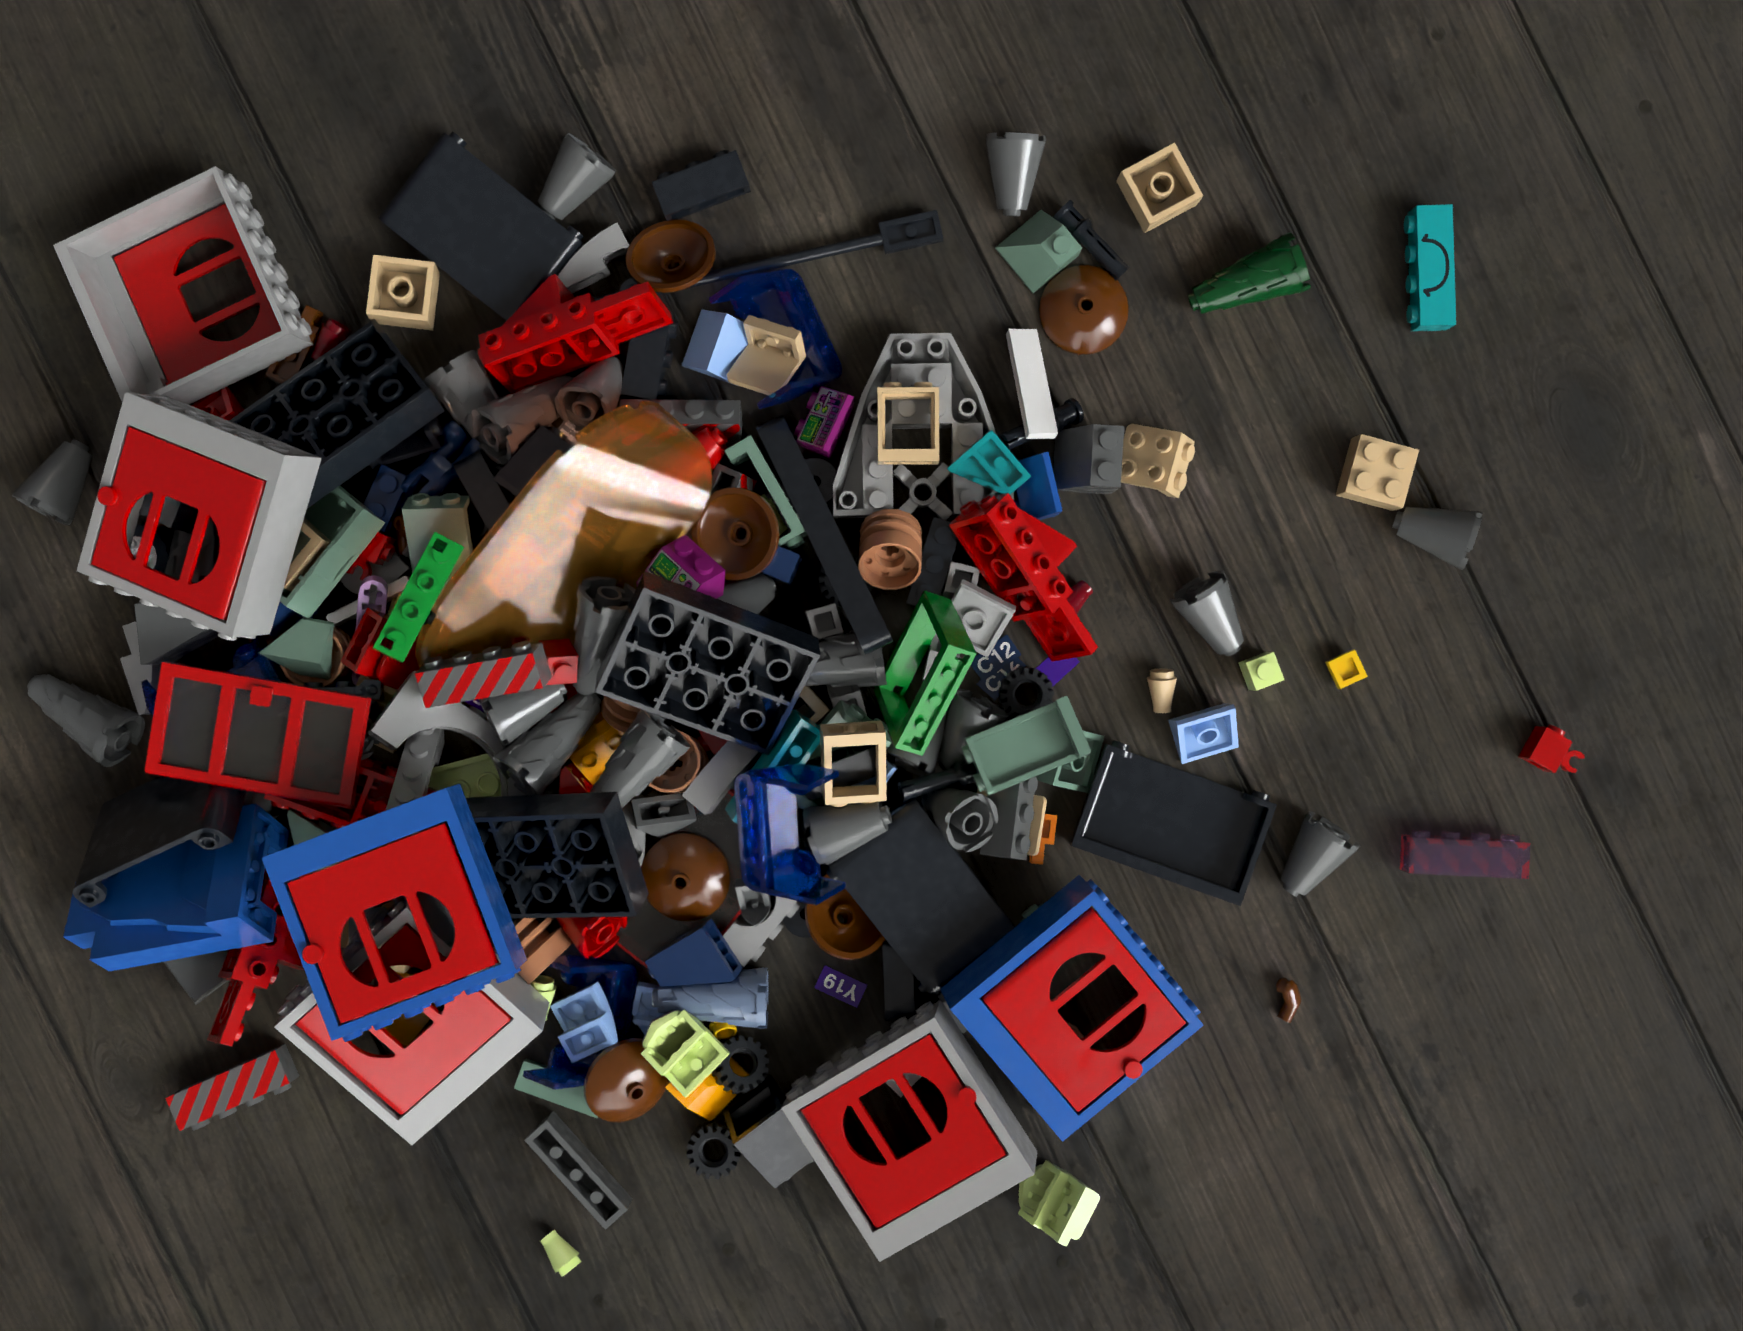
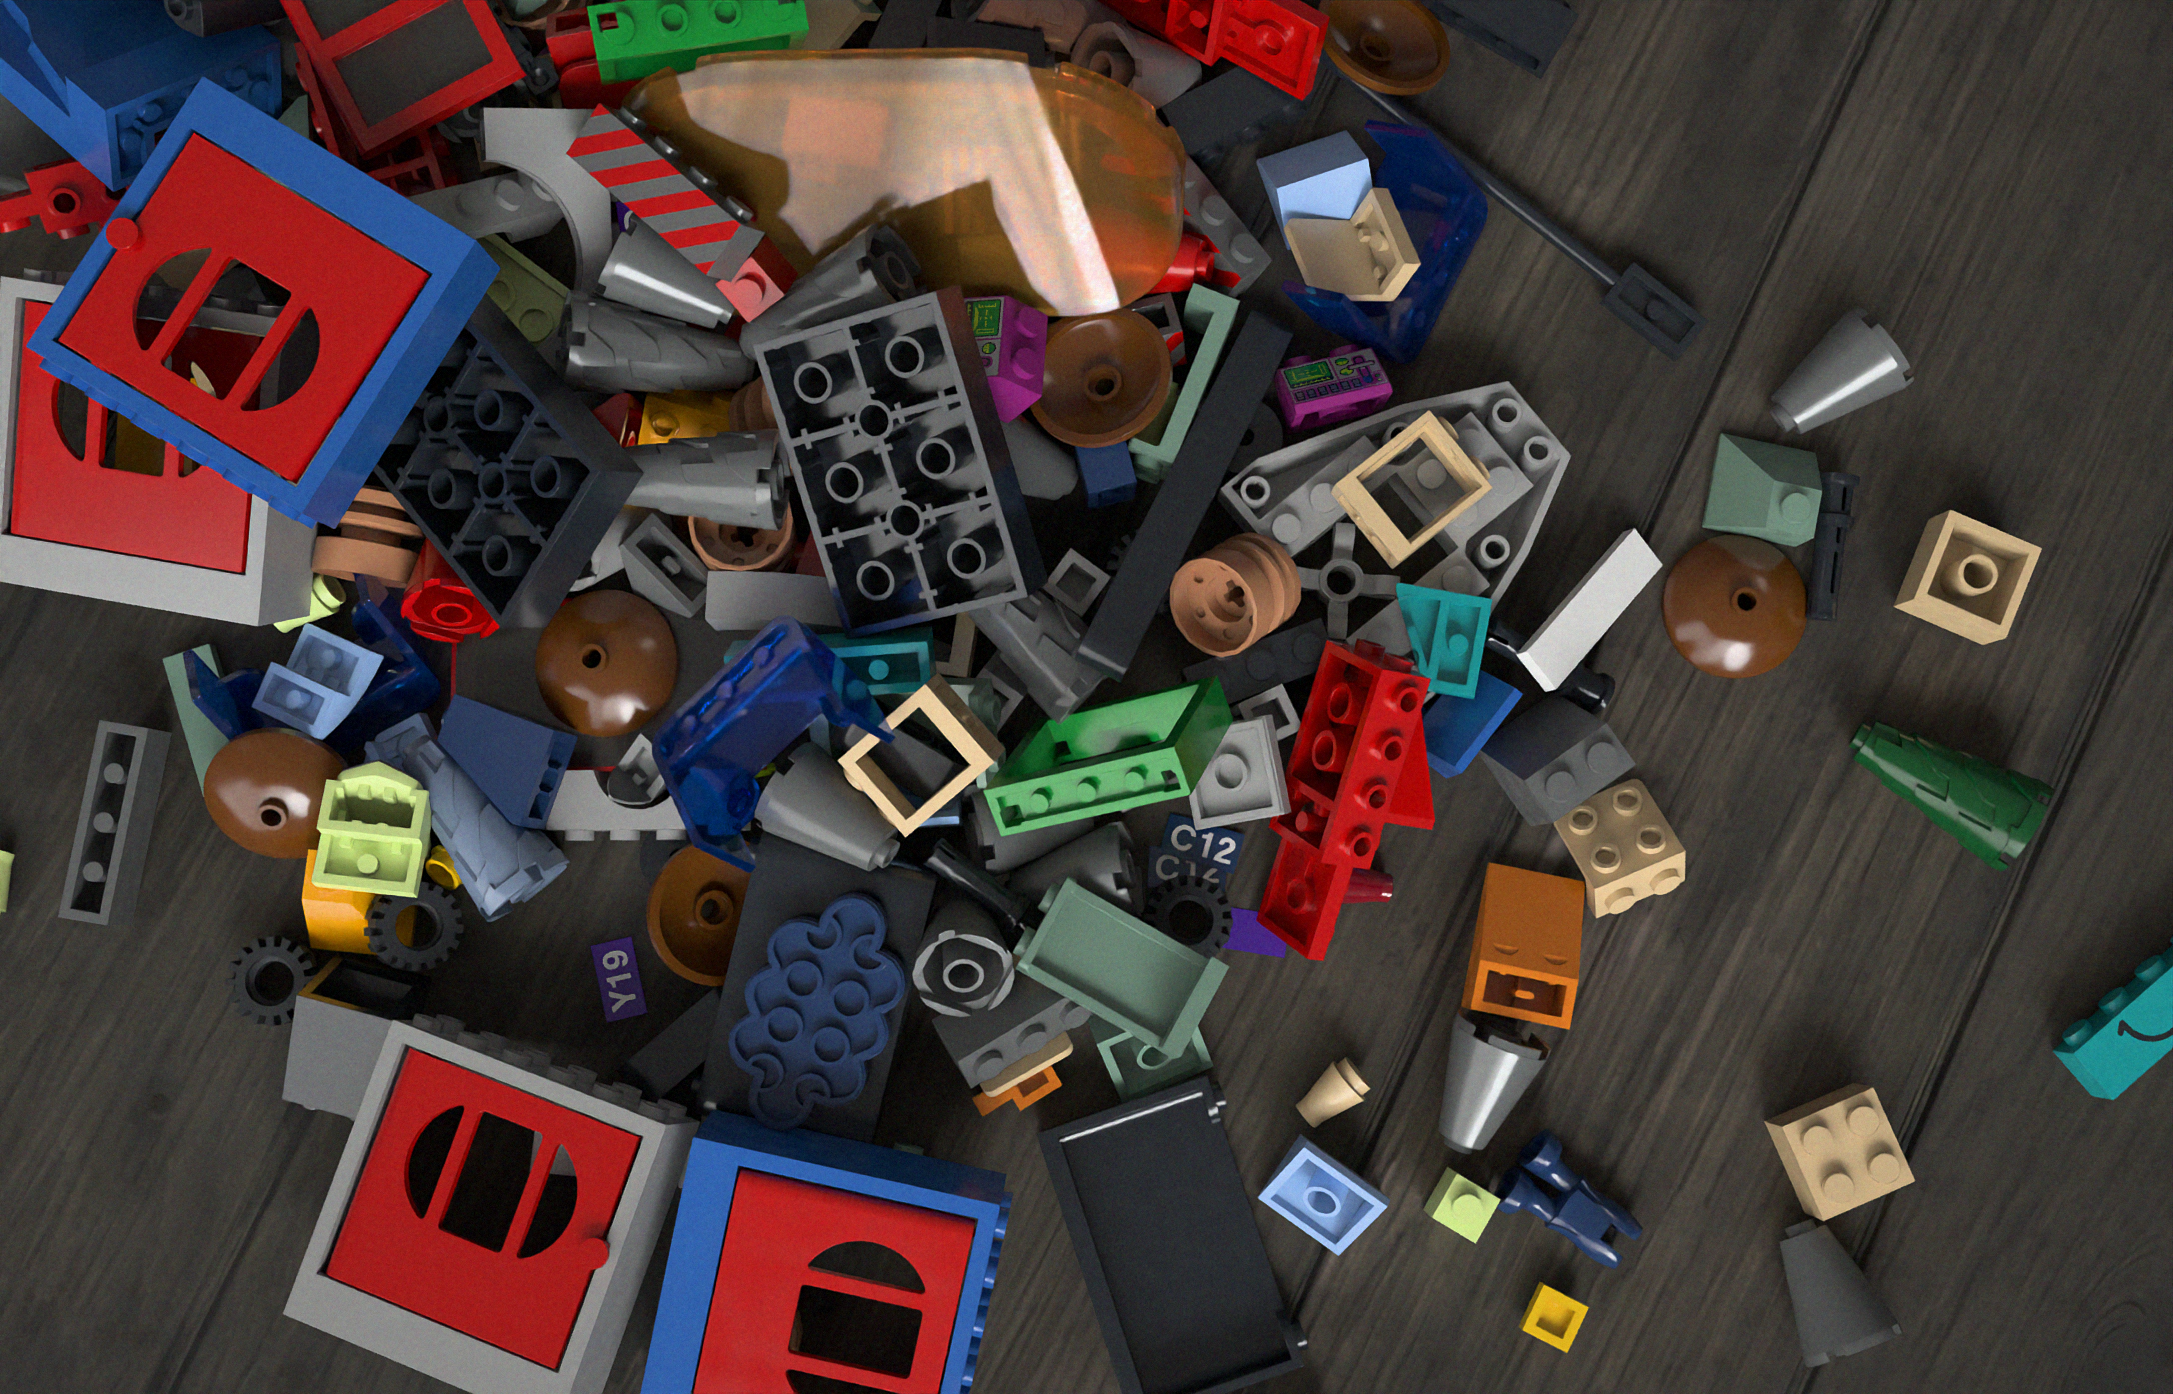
camera: 55 degrees right, 5 degrees down
none -> dark blue plate [728,892,908,1131]
none -> orange slope [1461,862,1585,1030]
none -> dark blue piece [1494,1129,1643,1269]

